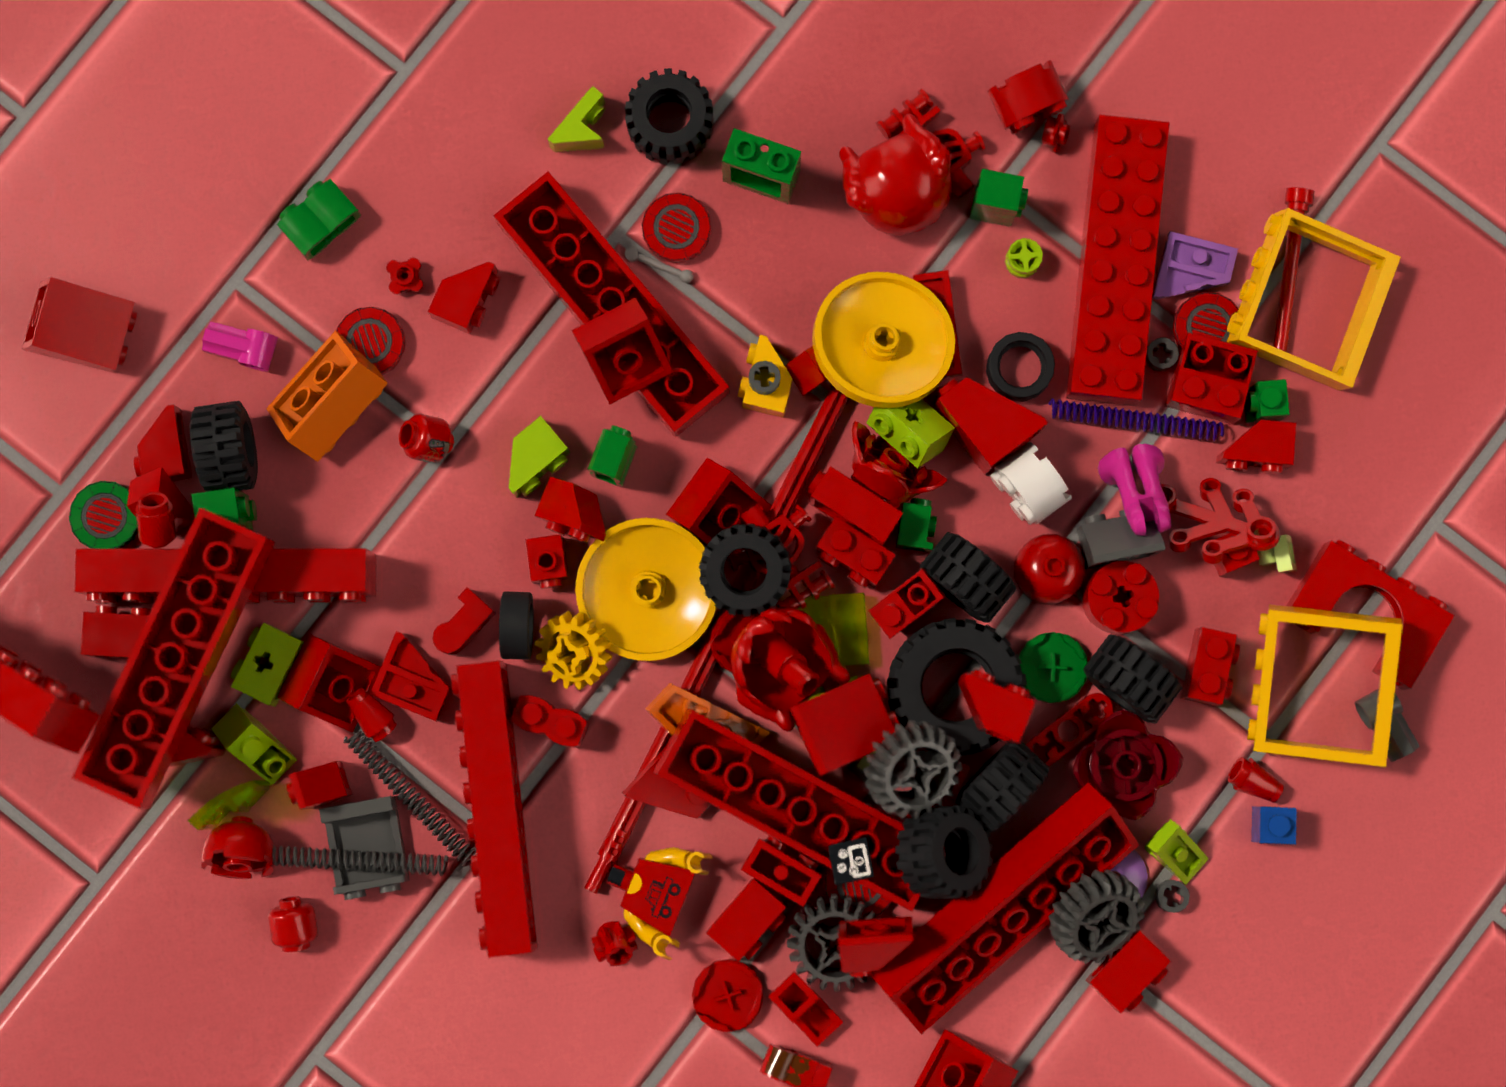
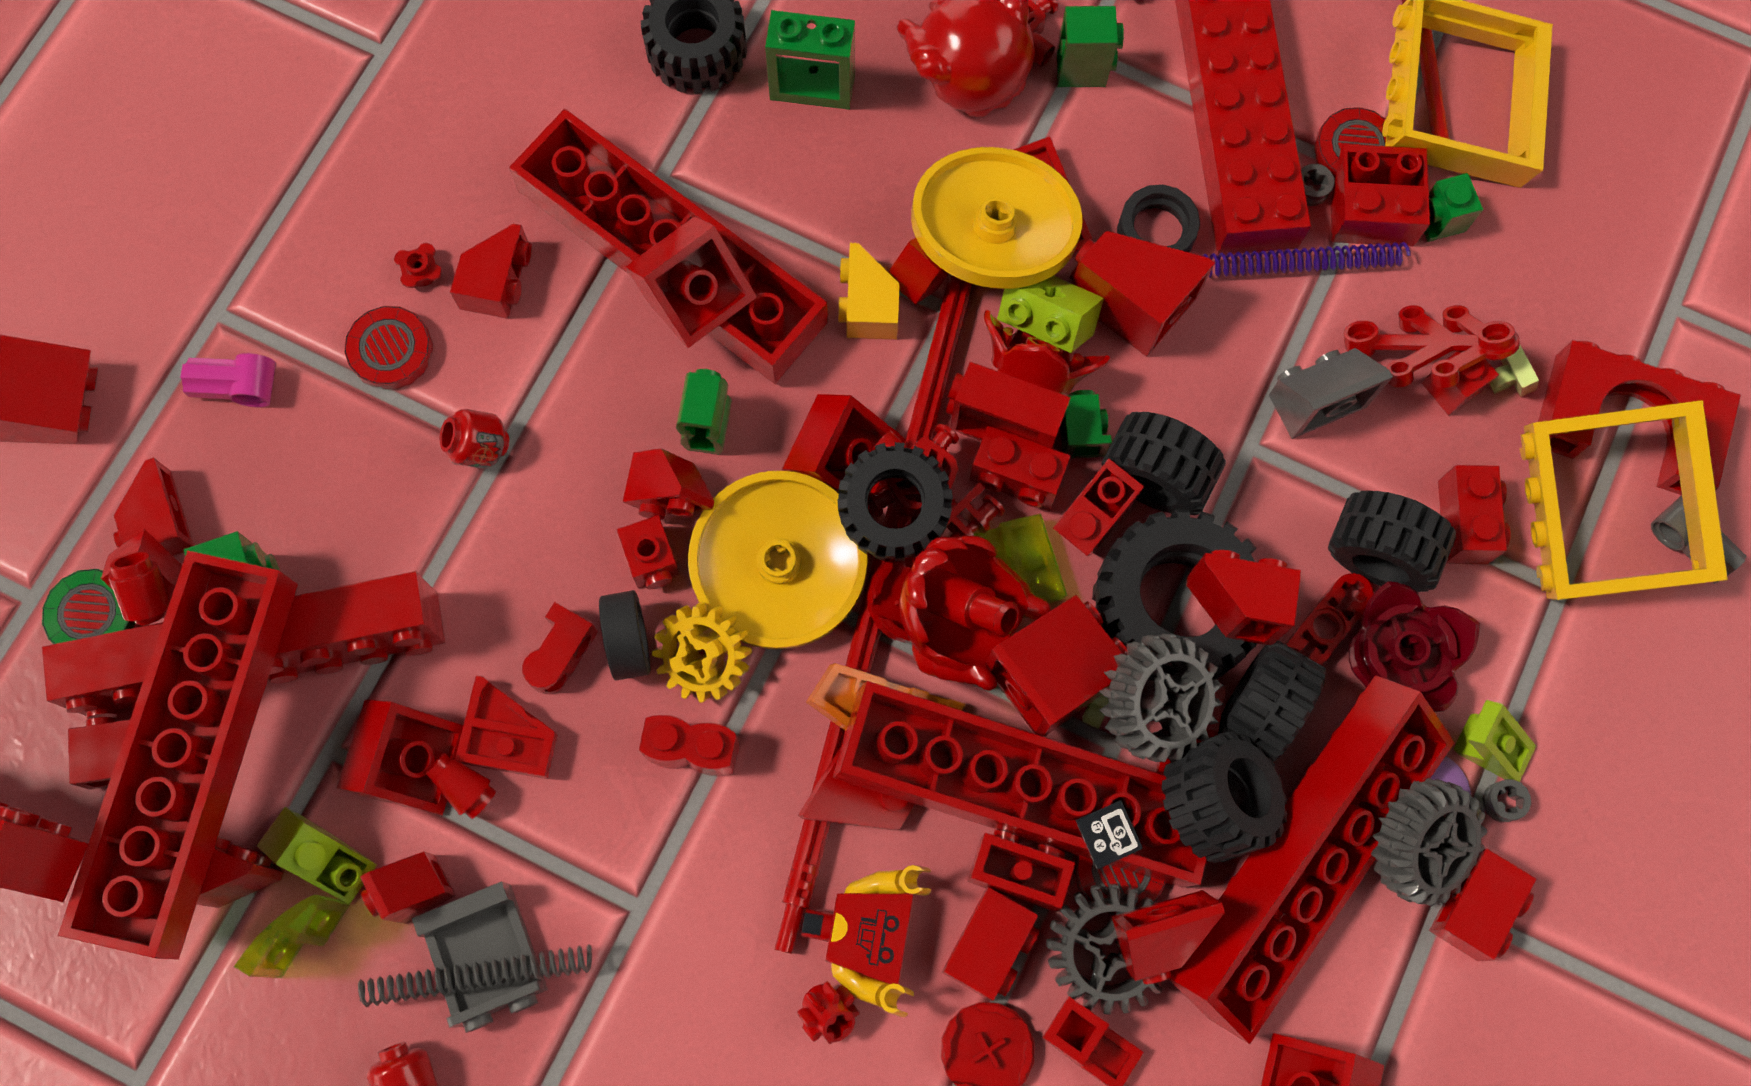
camera: 15 degrees left, 10 degrees down
black tyre [190,401,258,492] -> none
red cylinder [201,816,274,879] -> none
lime brick [231,622,304,707] -> none
orange slope [266,330,388,462] -> none
green brick [277,179,361,261] -> none
dark grey piece [343,731,475,867] -> none
red brick [451,660,538,958] -> none
lime slope [509,416,570,497] -> none
lime slope [548,86,605,152] -> none
light grey hinge [625,247,694,283] -> none
tile [641,192,712,264] -> none
dark grey bush [749,361,781,395] -> none
white brick [990,442,1072,525] -> none
lime wheel [1005,238,1043,278] -> none
red cylinder [1014,534,1085,604] -> none
green tile [1019,632,1088,703] -> none
red brick [1082,561,1159,635] -> none
dark pink piece [1097,444,1171,536] -> none
medium lavender wing [1152,231,1238,300] -> none
red slope [1216,420,1297,474] -> none
red cone [1228,757,1284,803] -> none
blue brick [1251,806,1297,844] -> none

